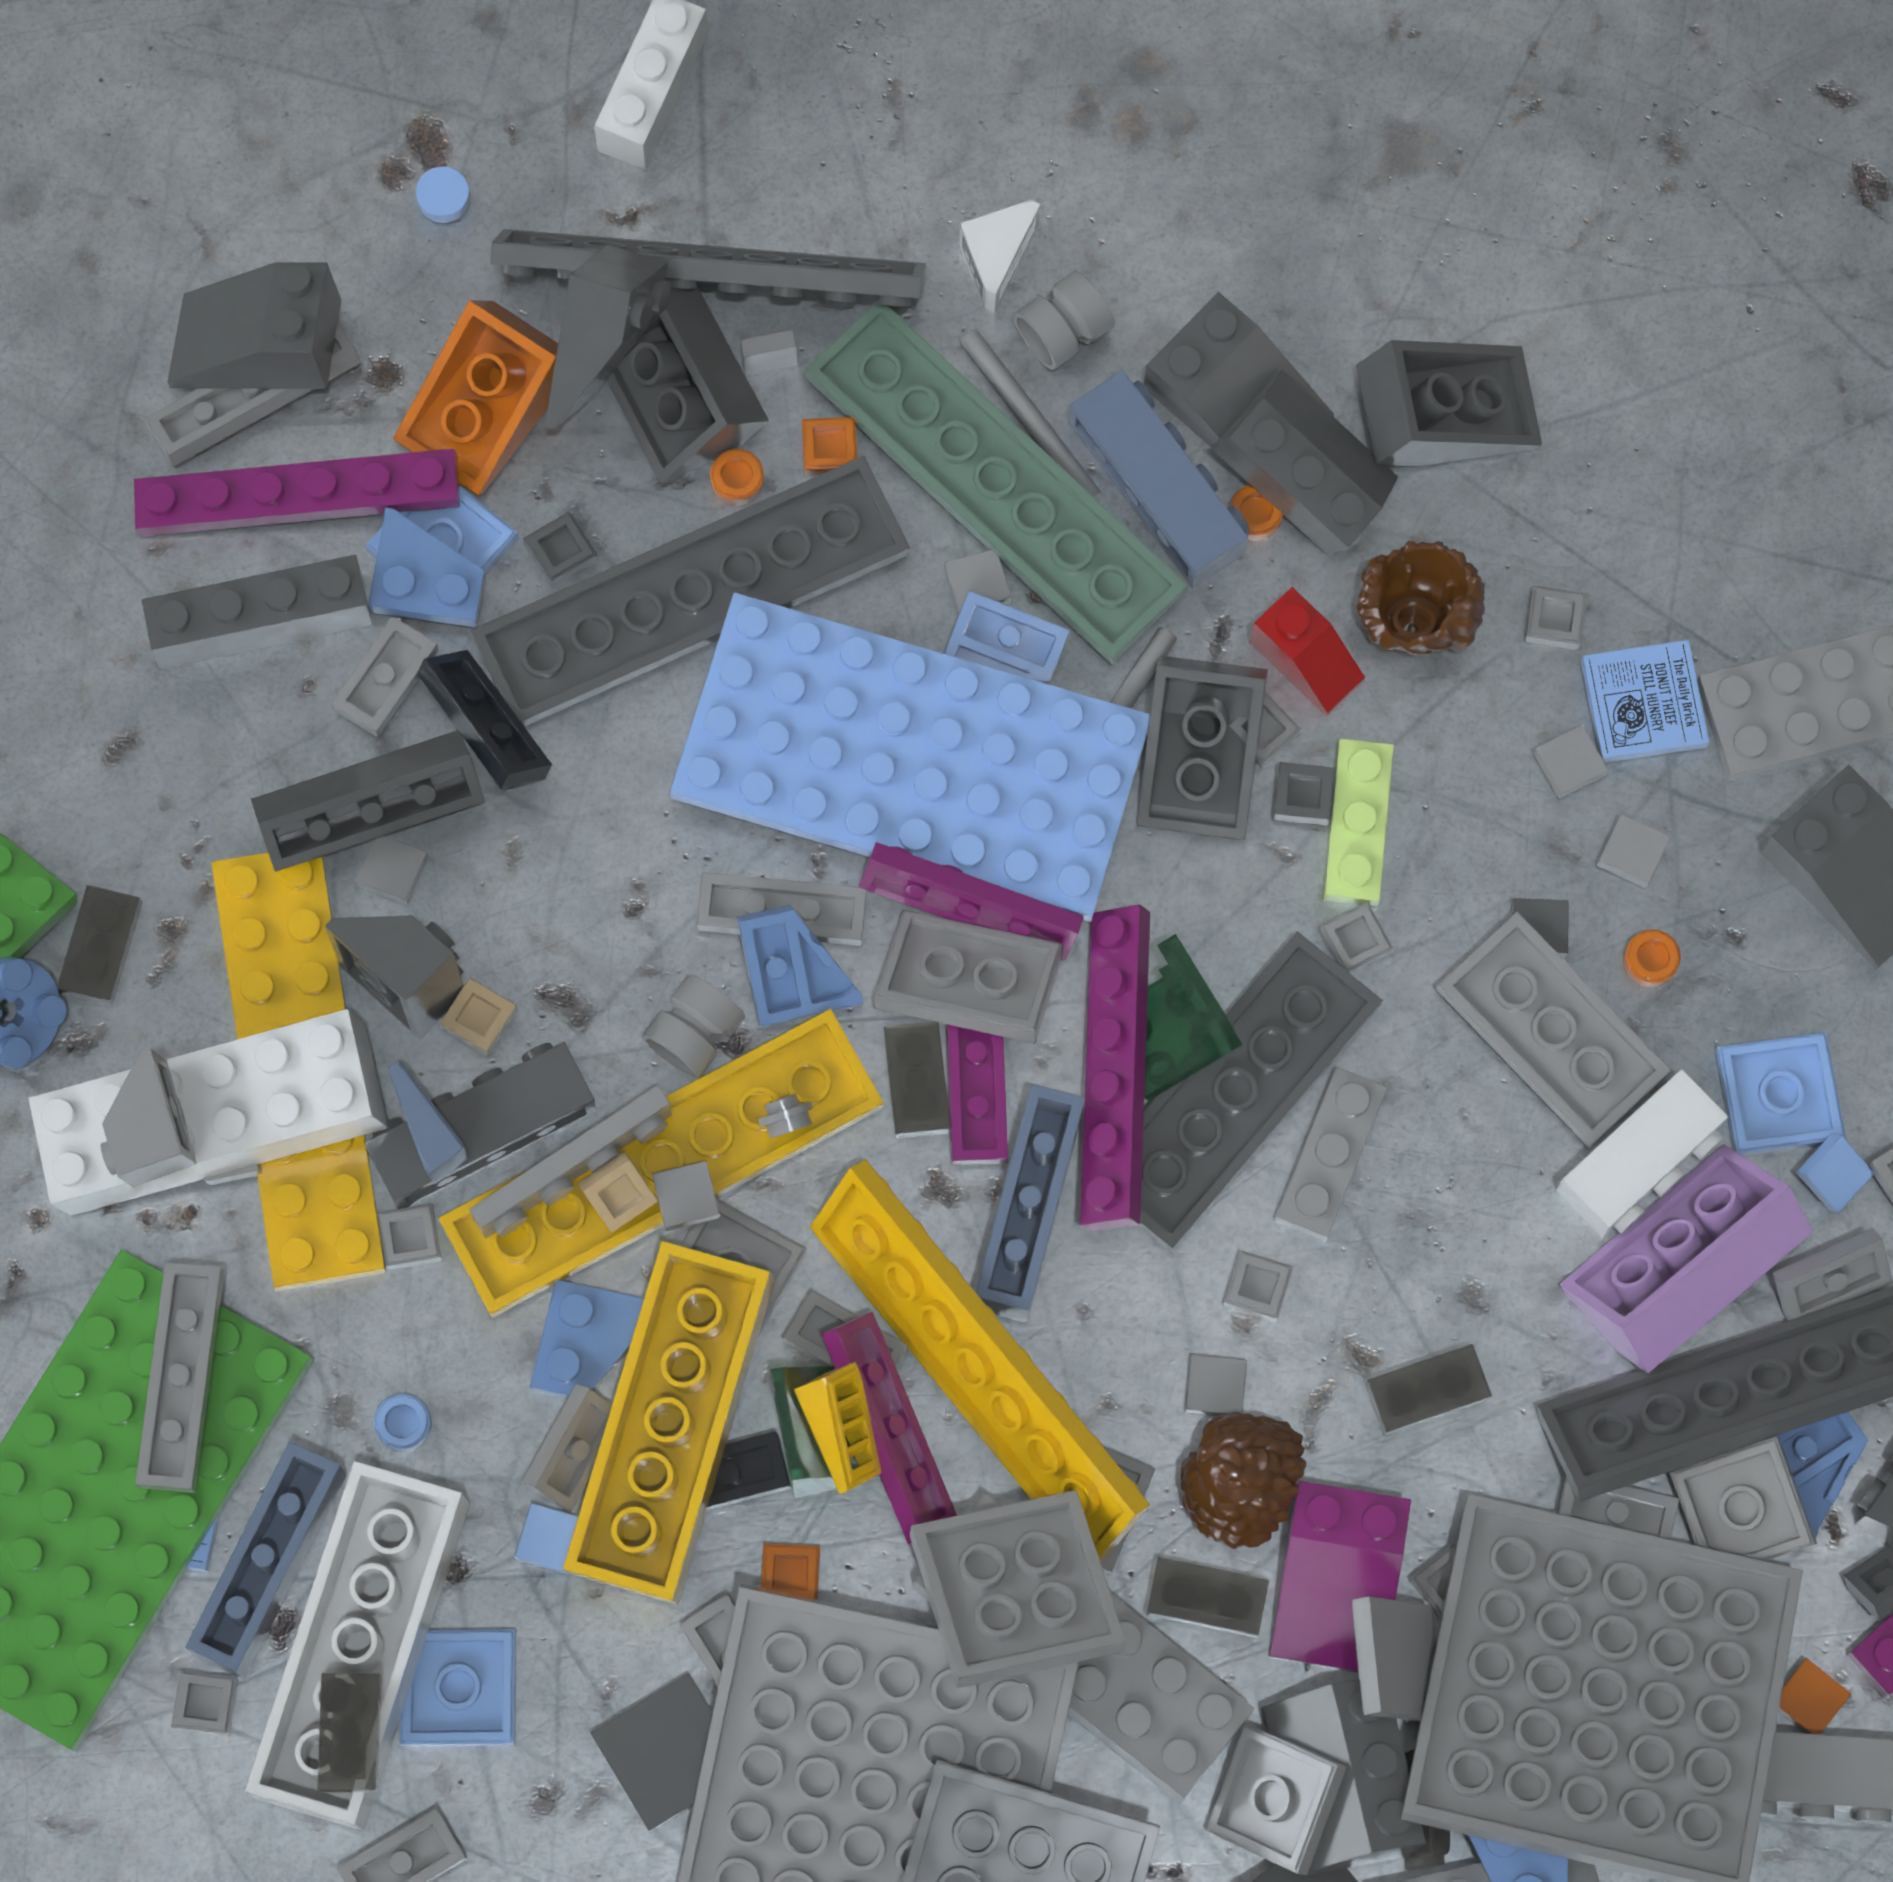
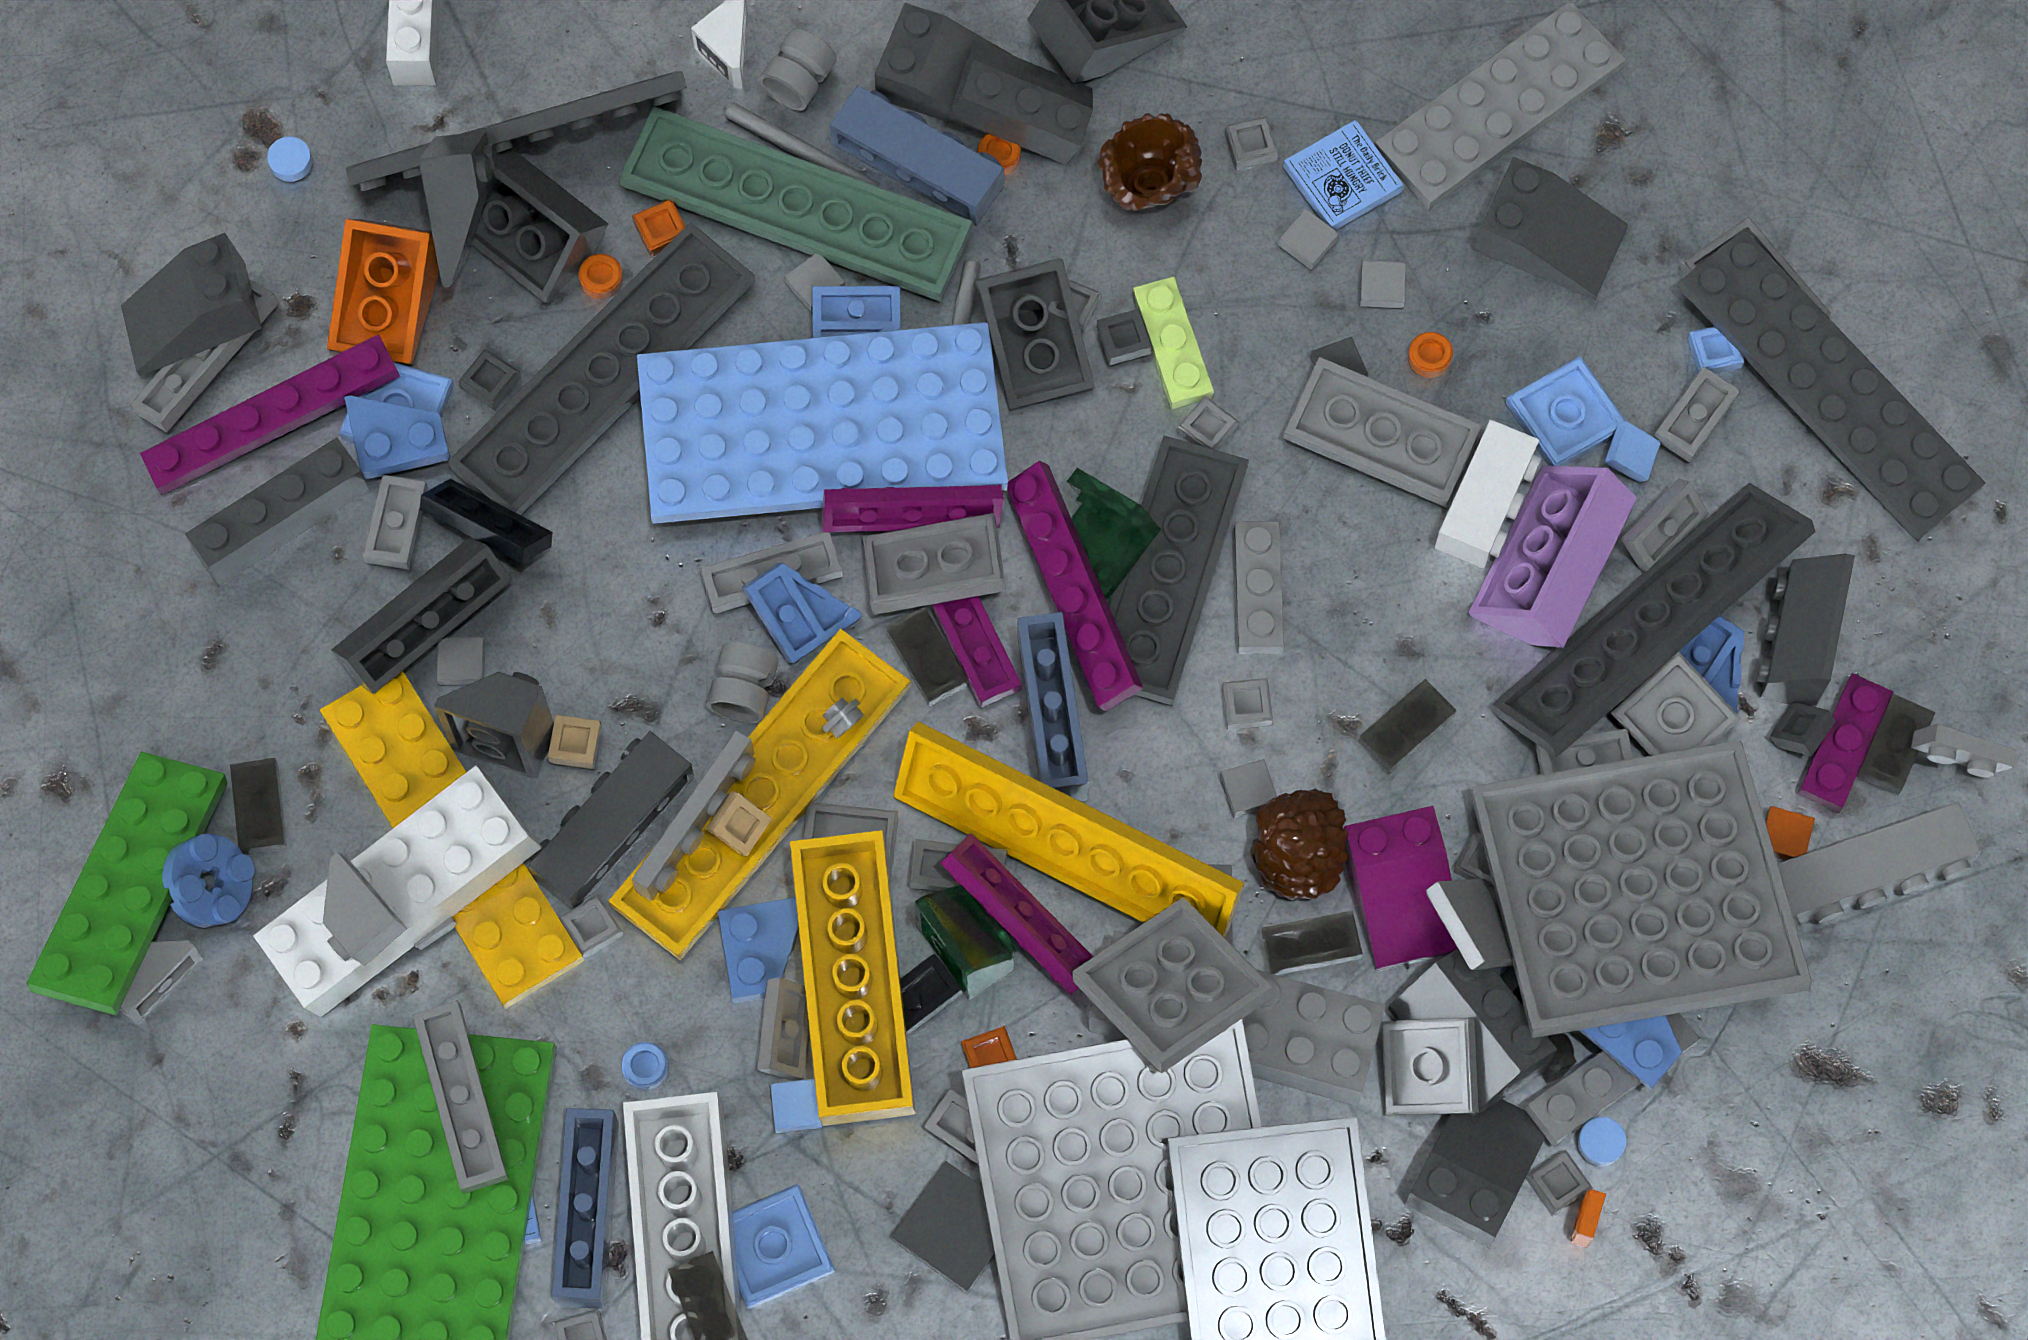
camera: 20 degrees left, 5 degrees down
sand blue slope [388,1061,469,1184] -> none
light grey tile [652,1161,720,1231] -> none
light grey tile [740,328,797,376] -> none
yellow slope [794,1362,882,1494] -> none
red slope [1250,587,1365,717] -> none

